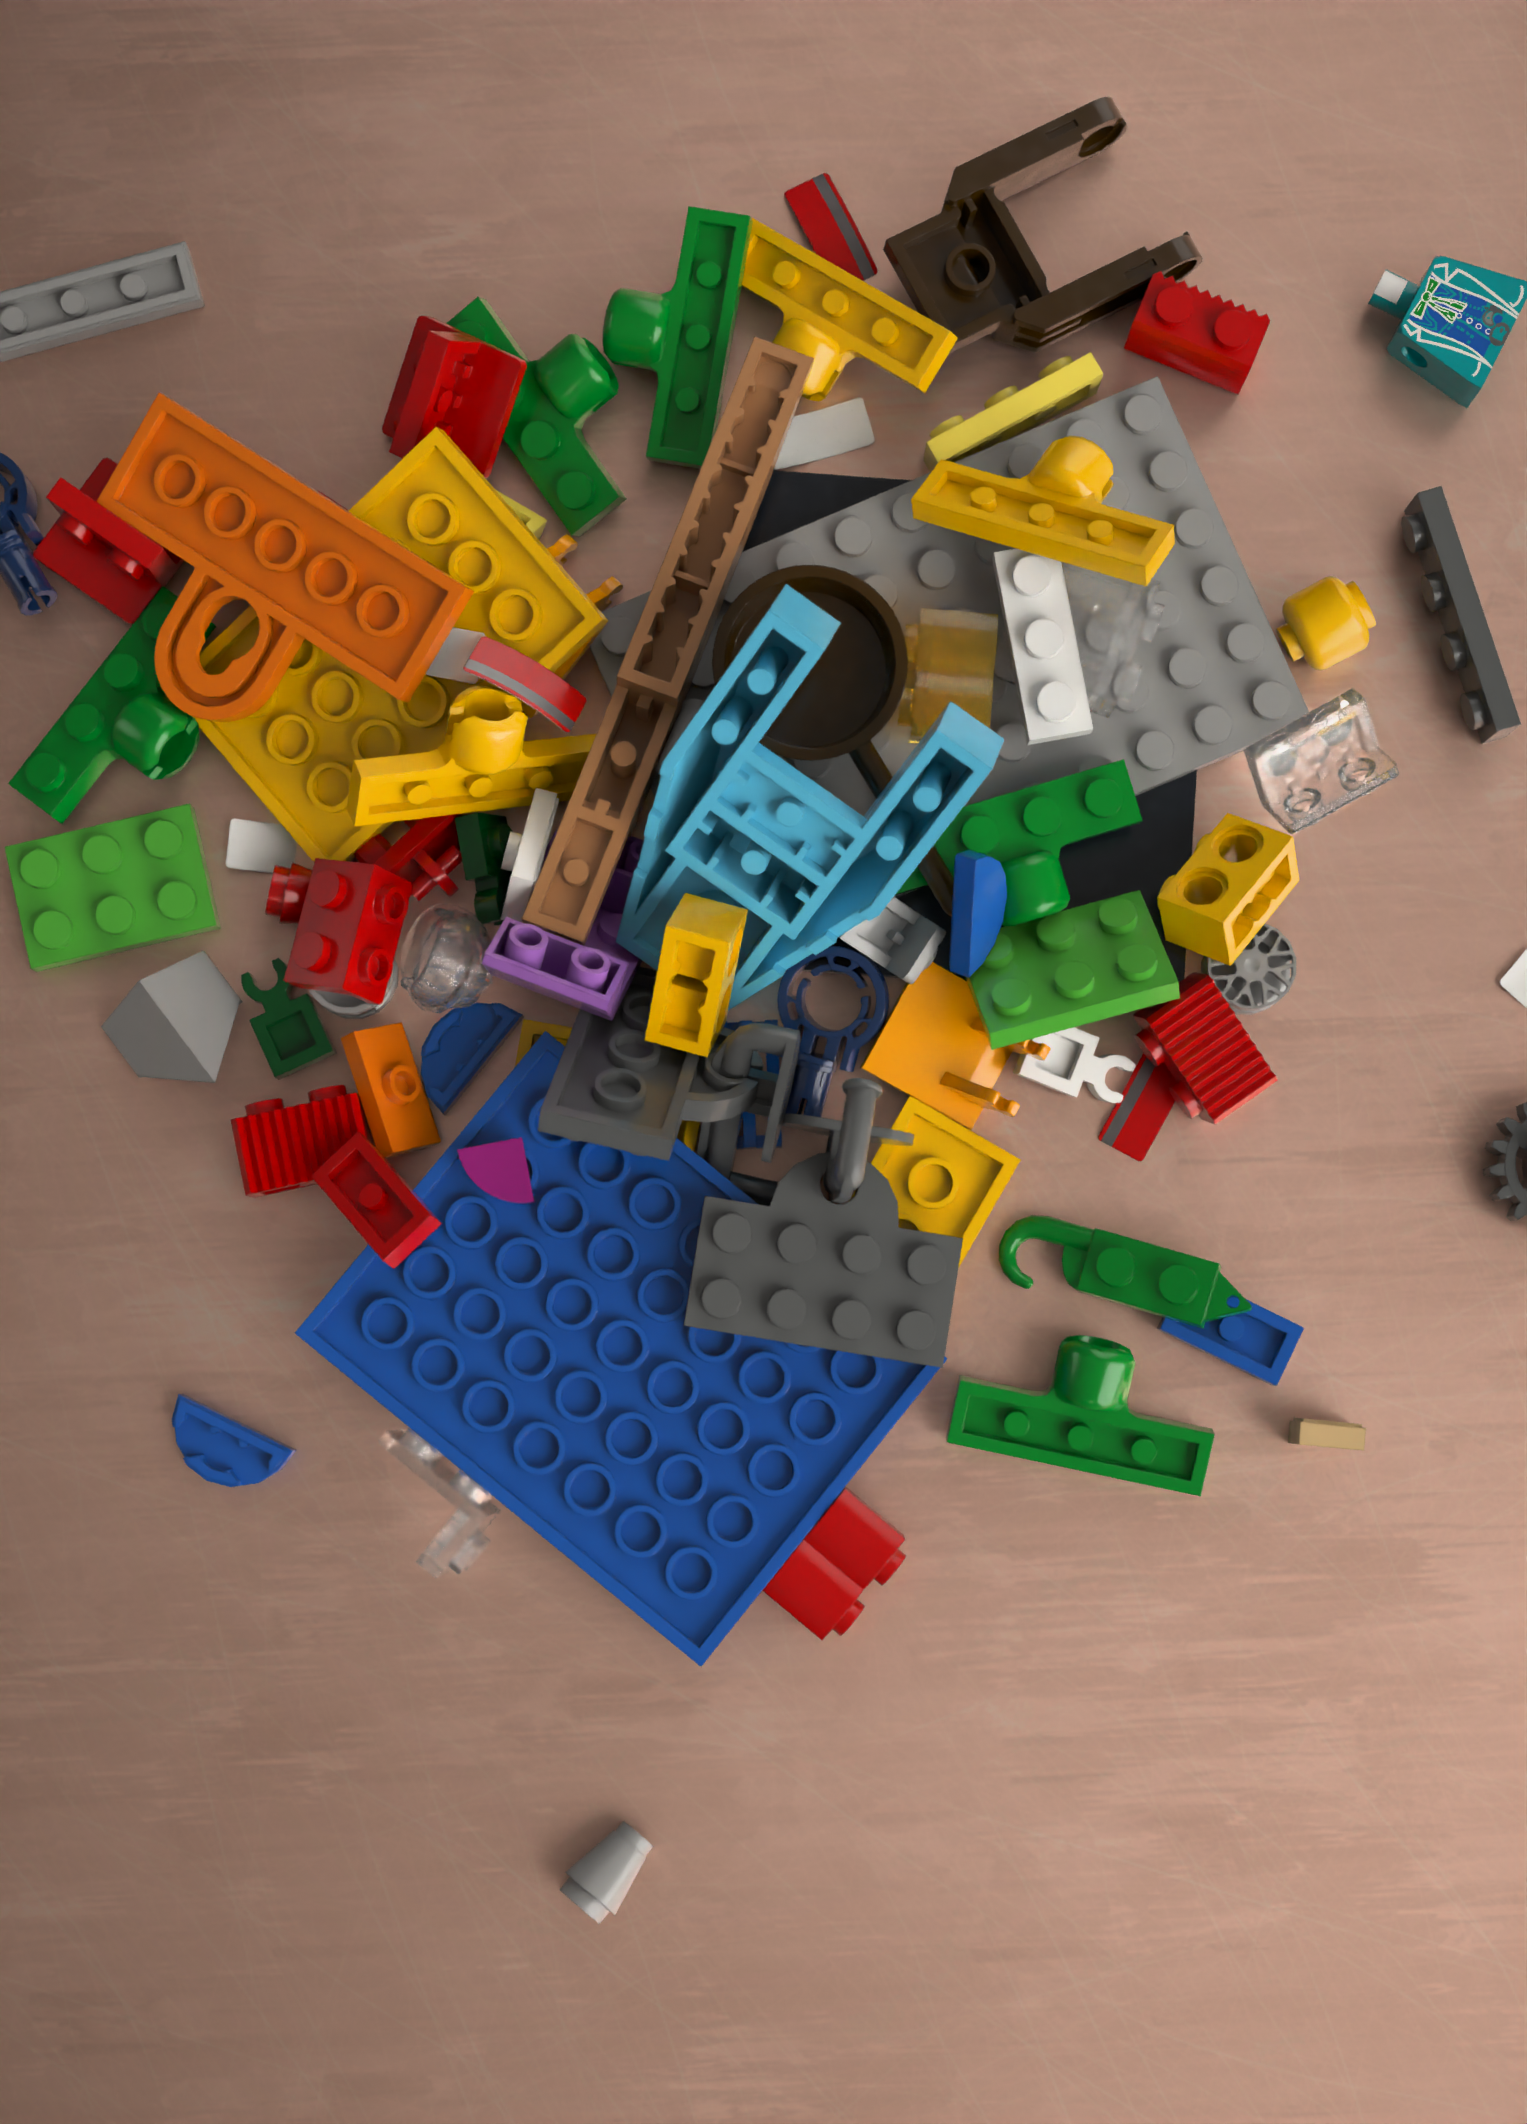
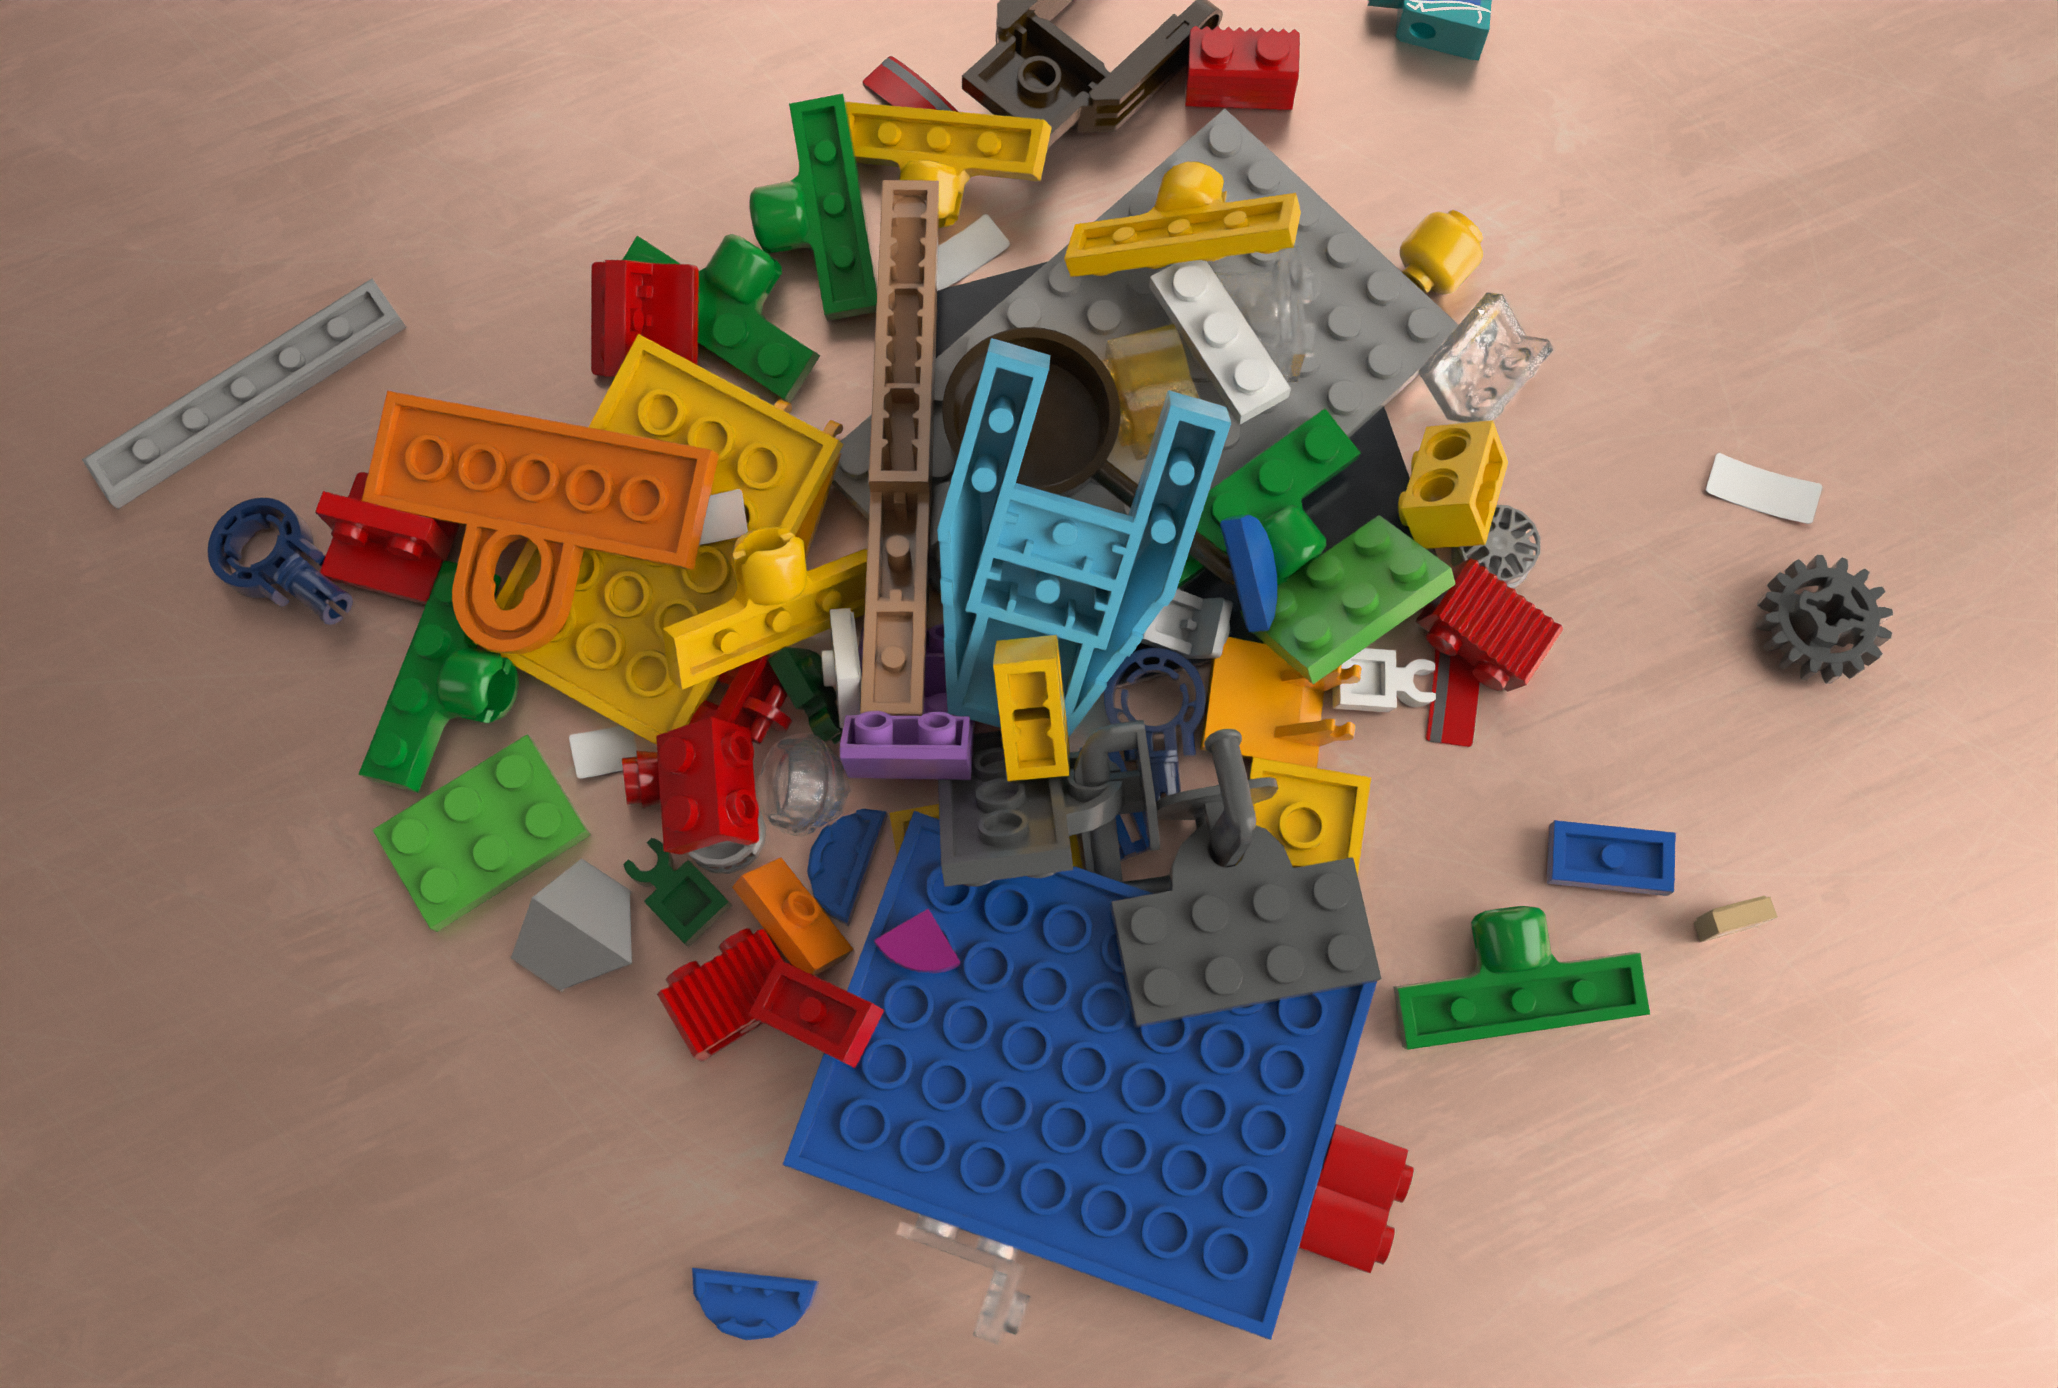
camera: 20 degrees left, 10 degrees down
sticker [463,637,587,733] -> none
light yellow plate [923,352,1103,472] -> none
green plate [998,1215,1252,1329] -> none
dark grey plate [1401,486,1521,744] -> none

